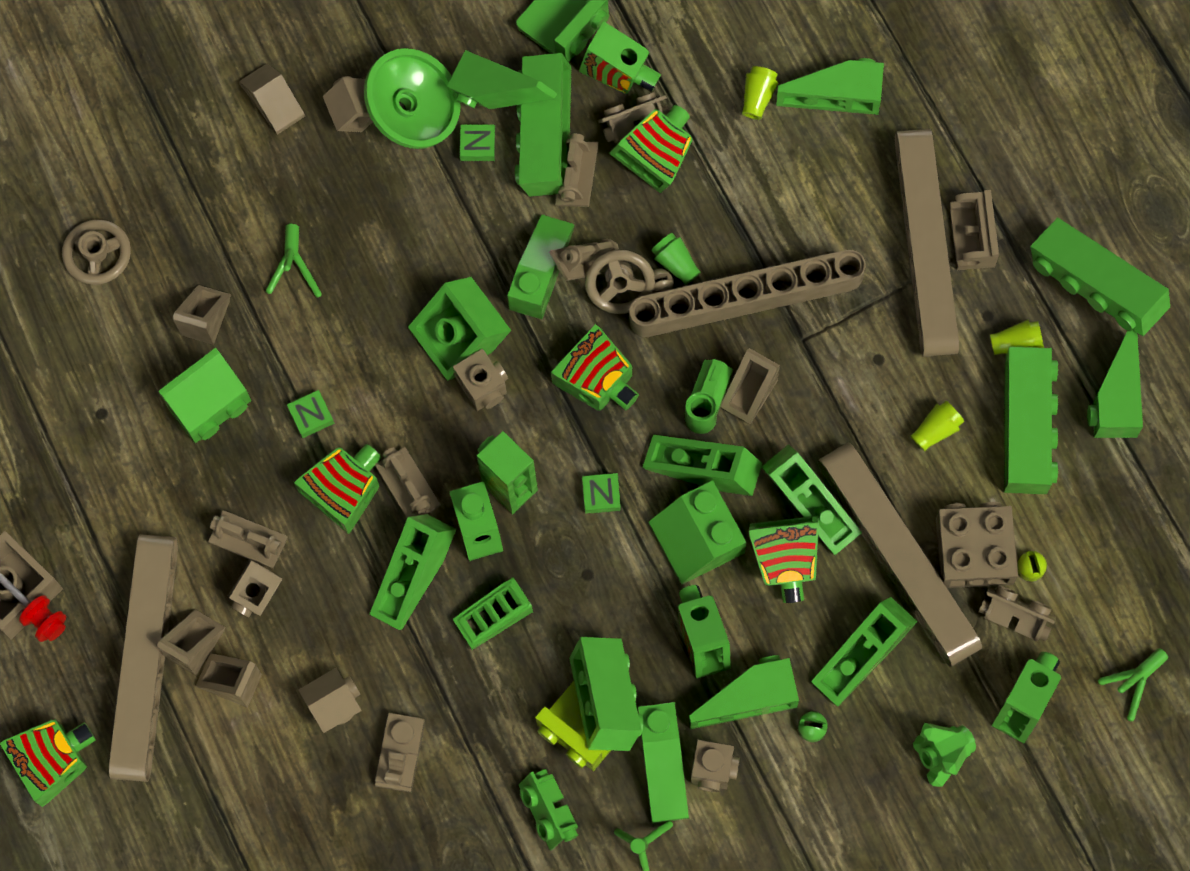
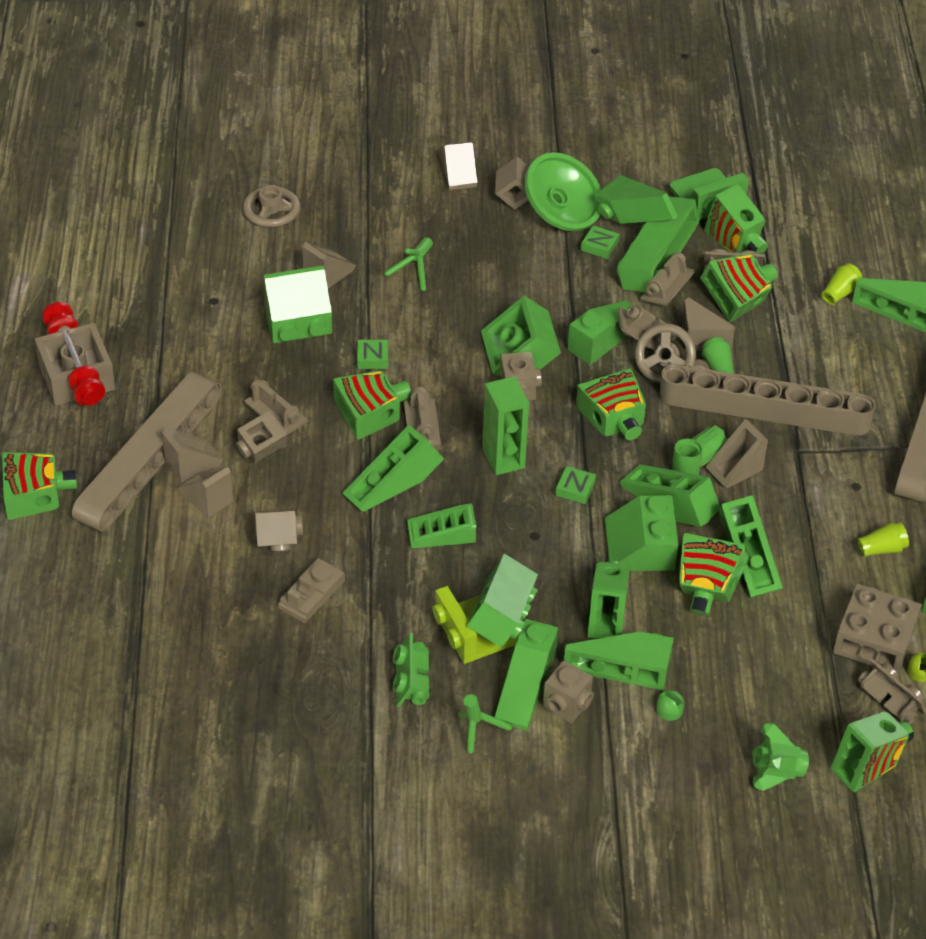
camera: 20 degrees right, 25 degrees down
bright green torso [449,482,503,561] -> none
bright green slope [811,597,918,707] -> none
dark tan beam [817,442,982,667] -> none
none -> dark tan slope [682,297,735,352]

